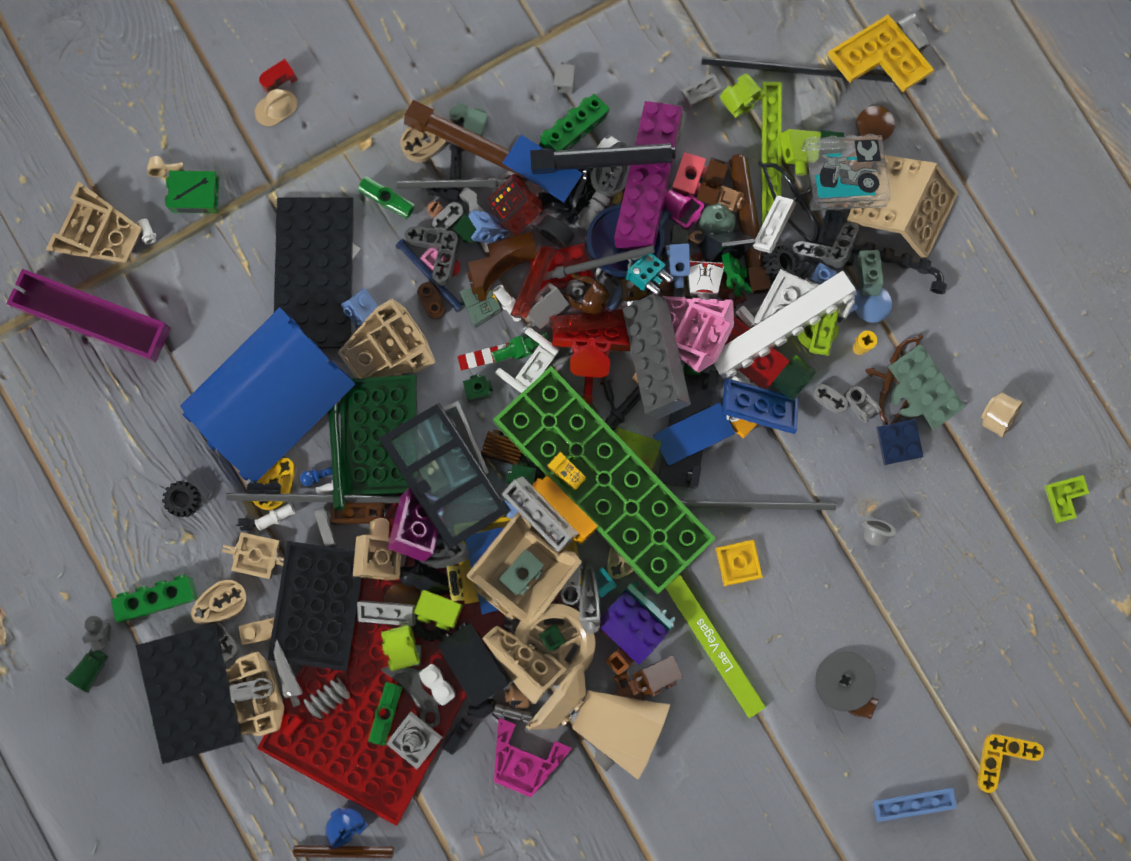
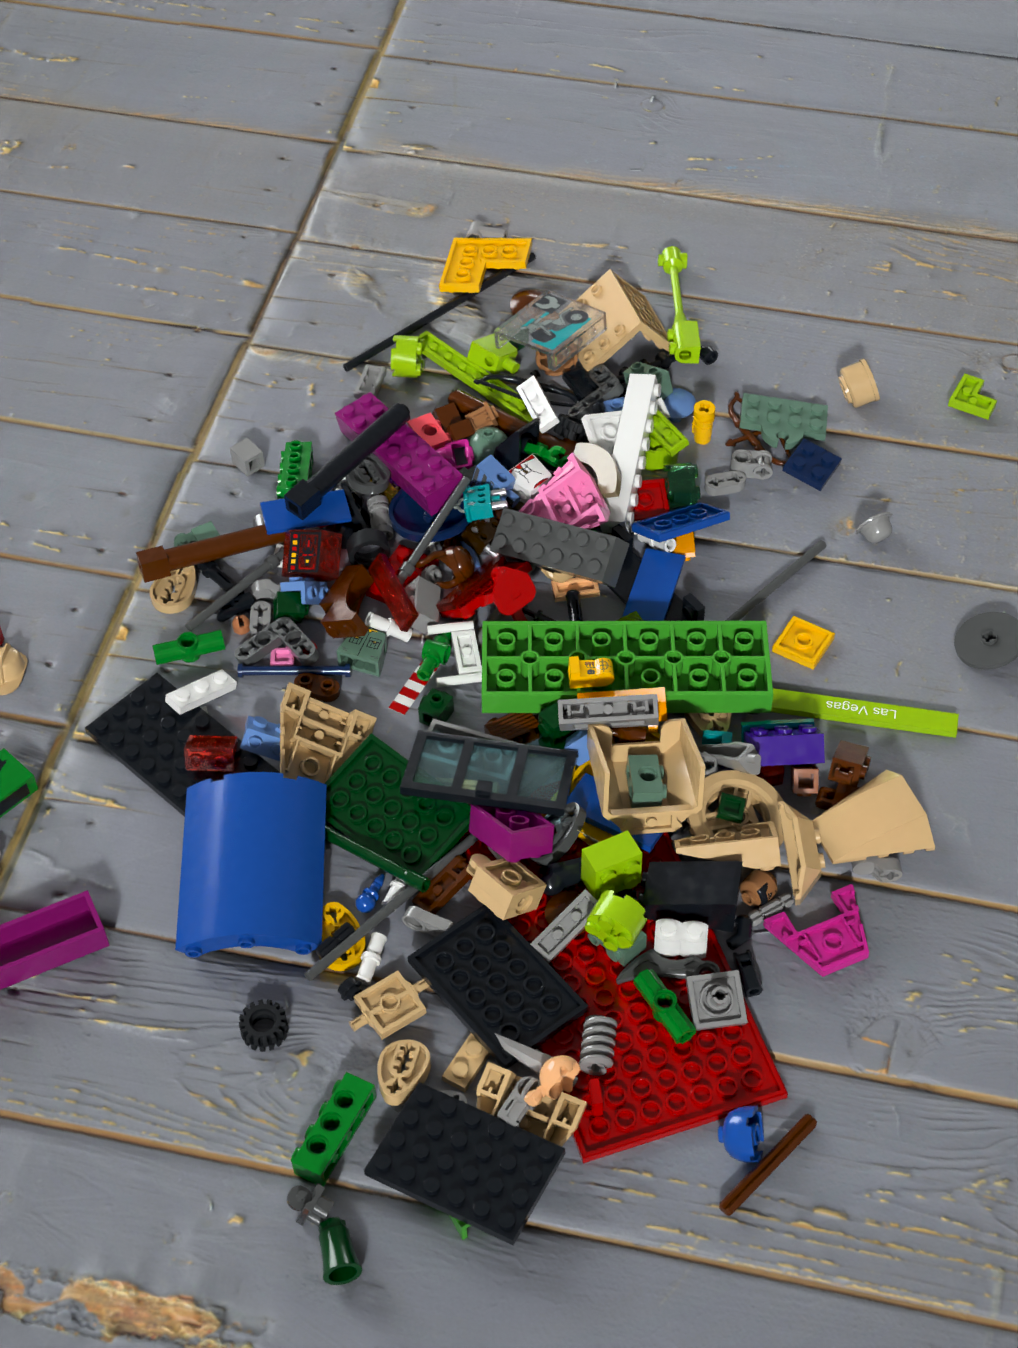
camera: 45 degrees left, 30 degrees down
none -> white plate [165,669,237,715]
none -> clear red bracket [184,735,238,771]
none -> light nougat hair [524,1055,580,1107]
none -> tile [574,443,621,498]
none -> lime bar [658,246,701,364]

